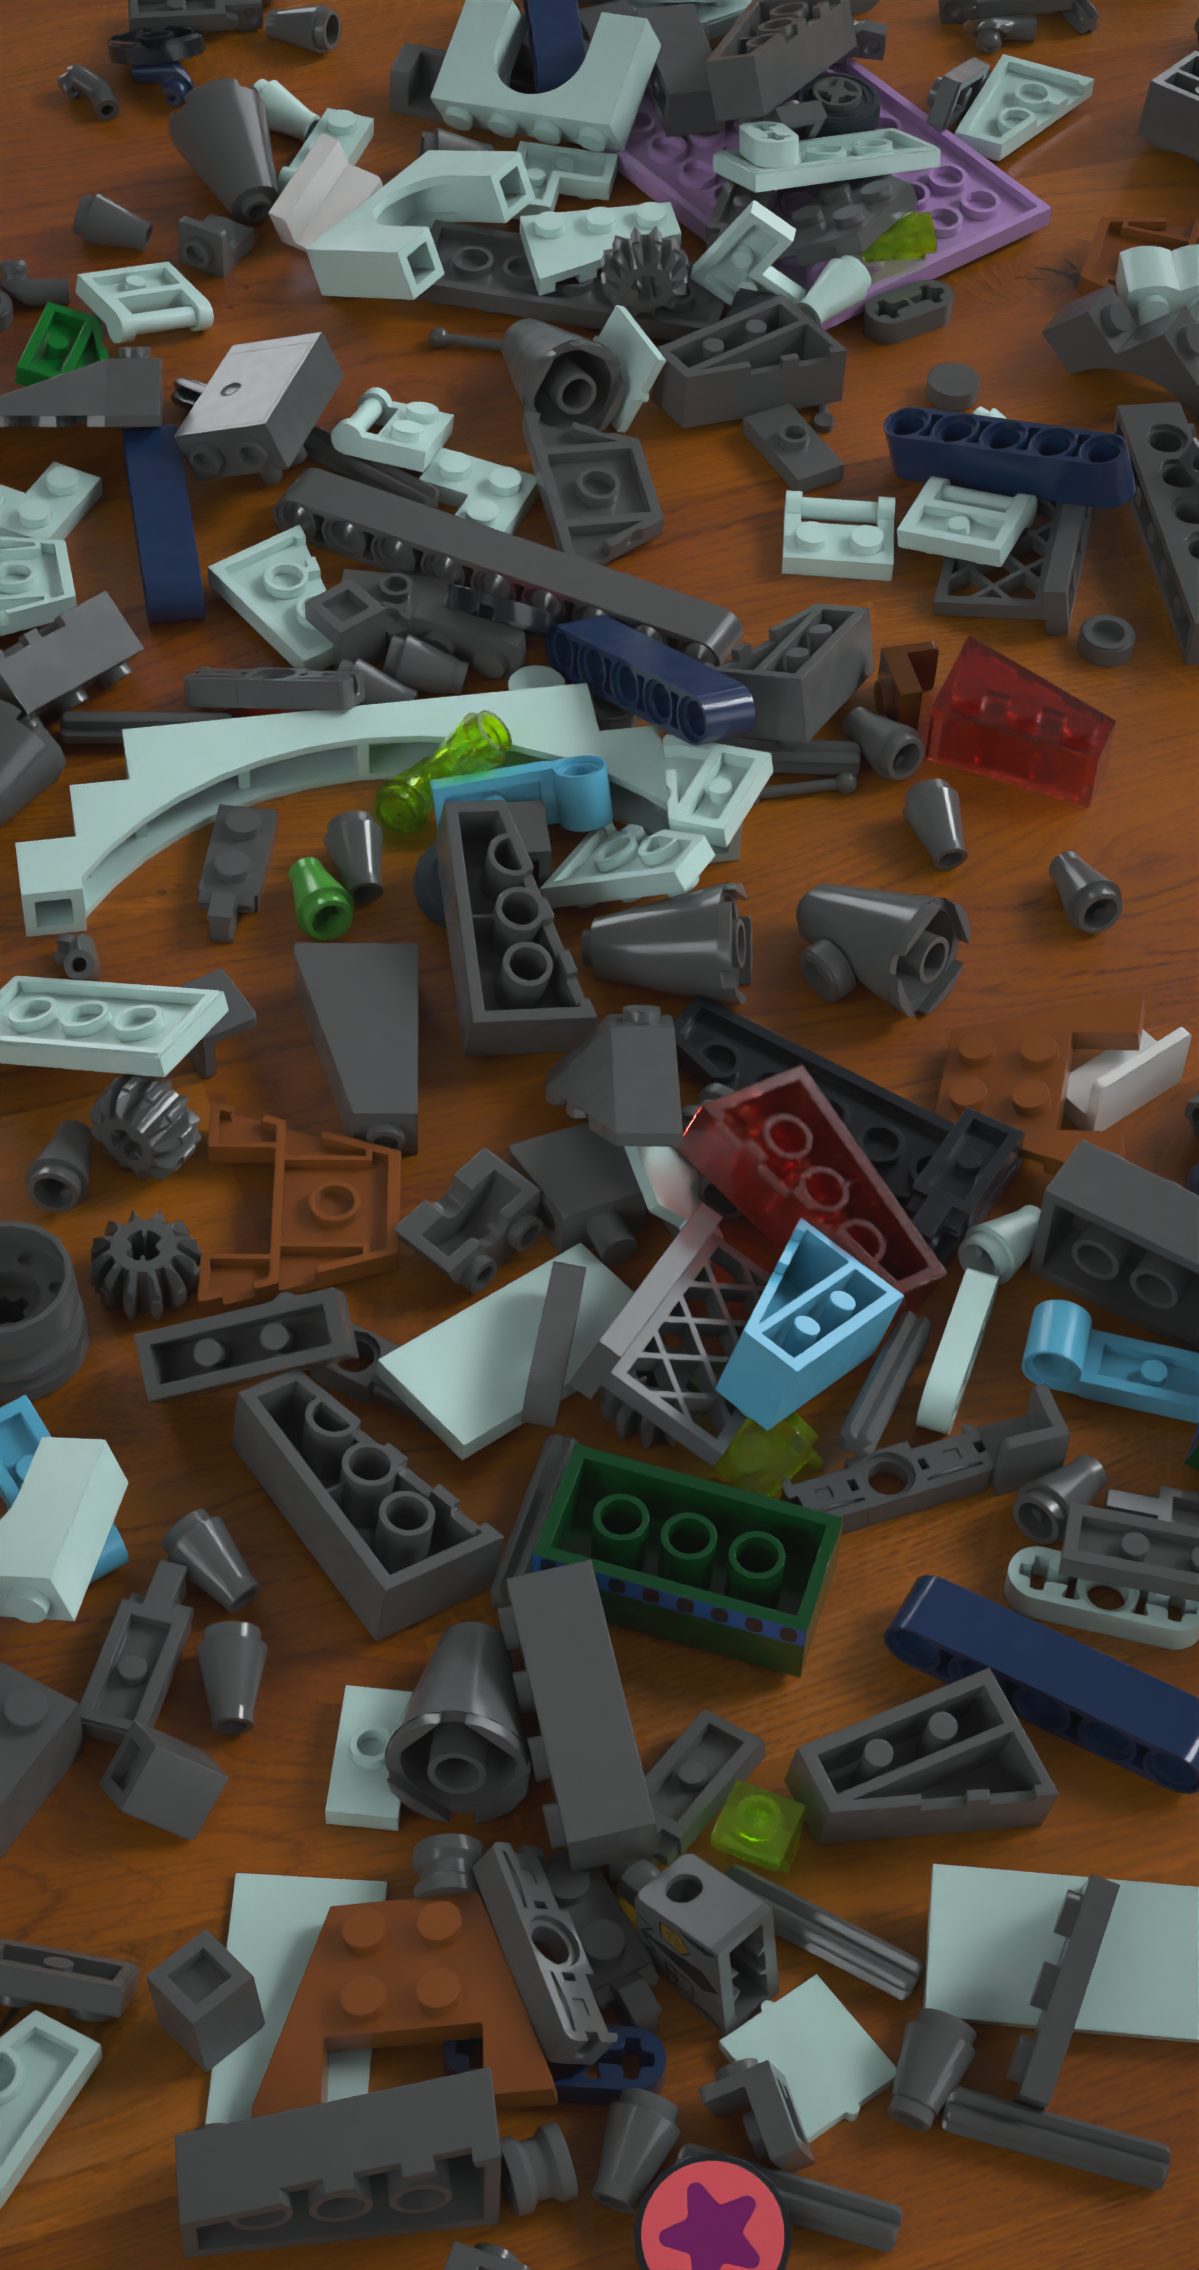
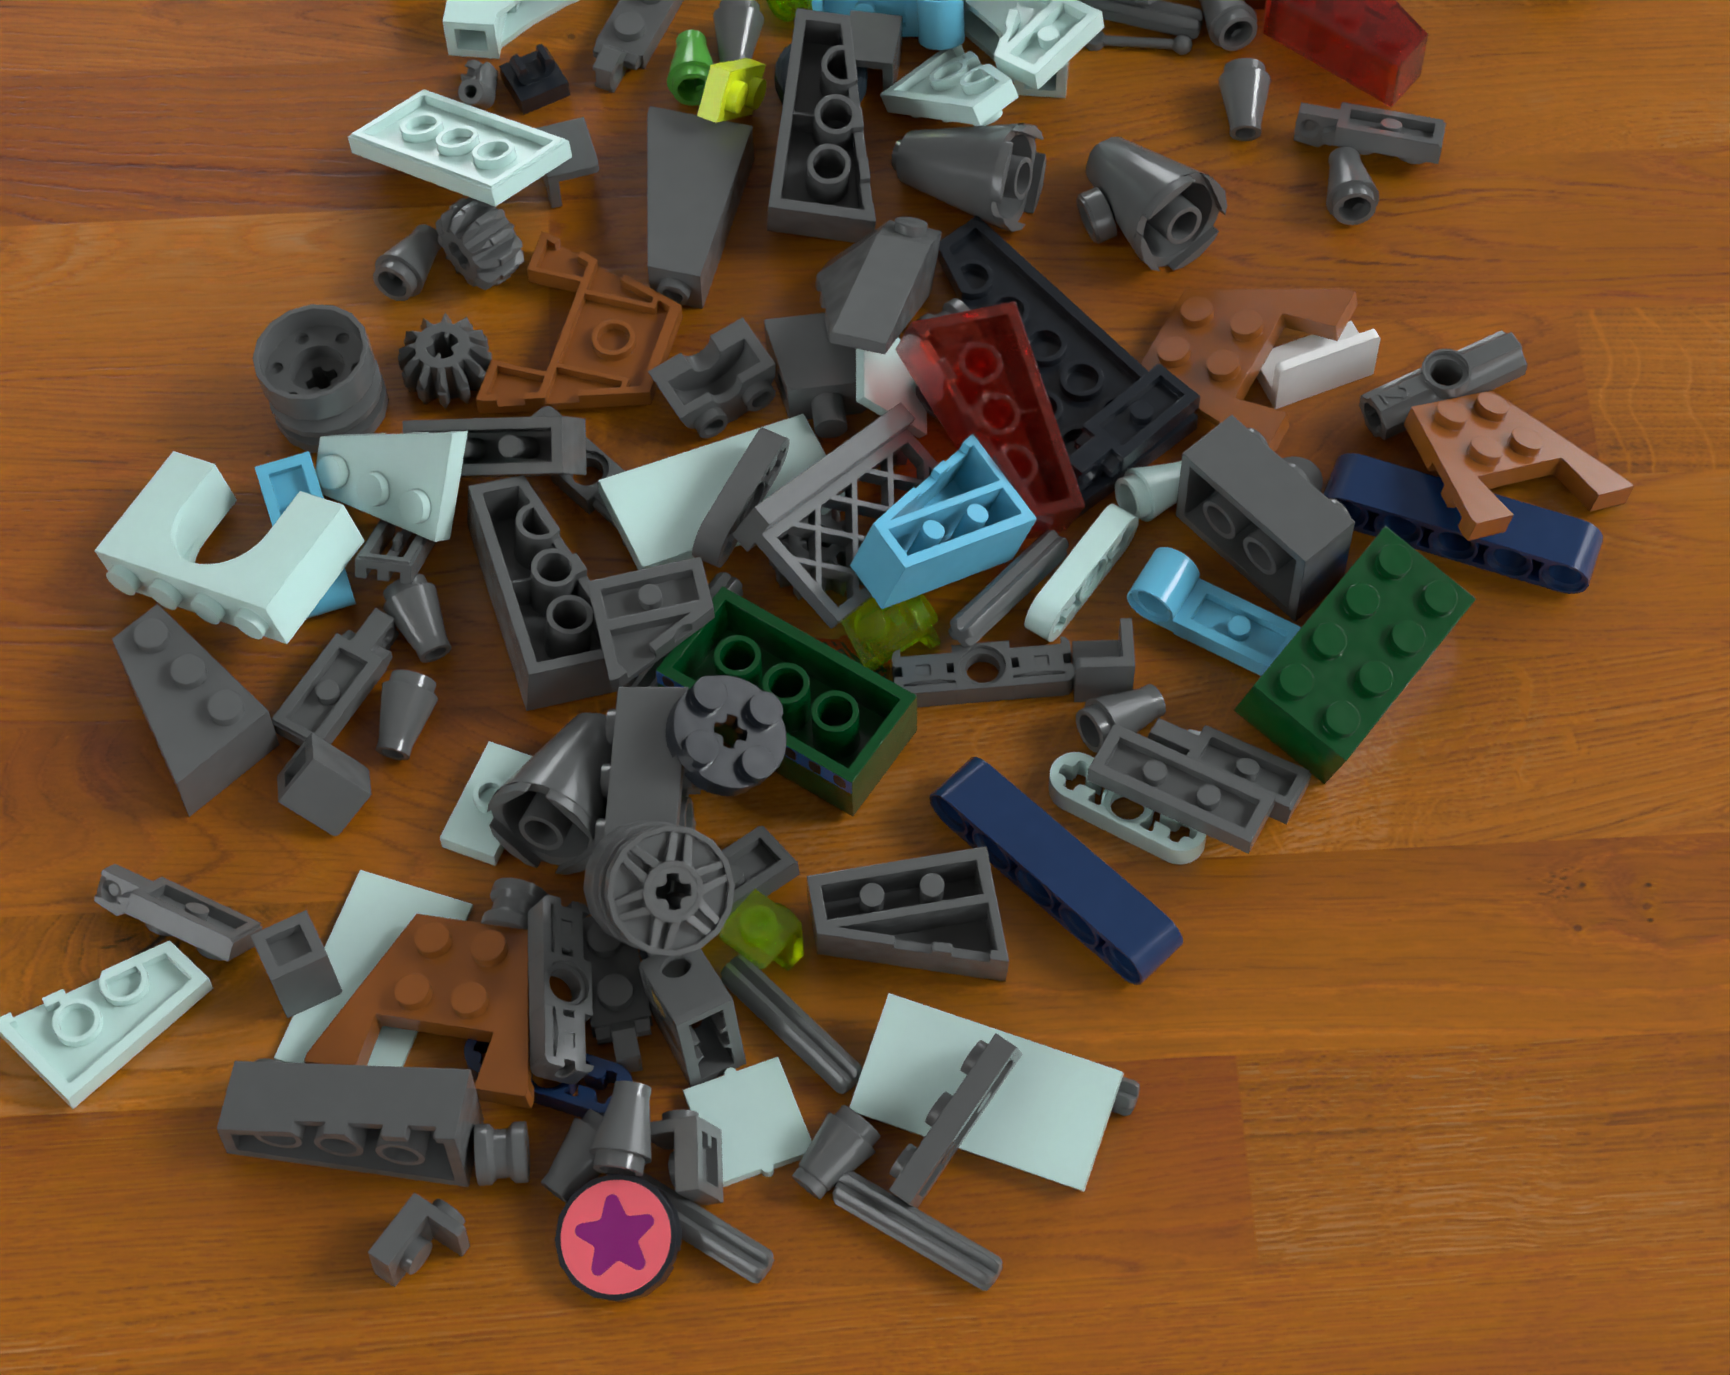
camera: 20 degrees right, 10 degrees up
none -> light aqua wing [315,431,468,542]
none -> dark grey tile [355,519,436,584]
none -> black tile [499,44,570,115]
none -> dark grey wheel [583,820,735,956]
none -> dark grey wing [587,557,715,690]
none -> dark grey cone [590,1081,652,1177]
none -> black plate [666,675,786,796]
none -> neon yellow plate [697,58,767,123]
none -> dark grey hinge [1294,102,1446,164]

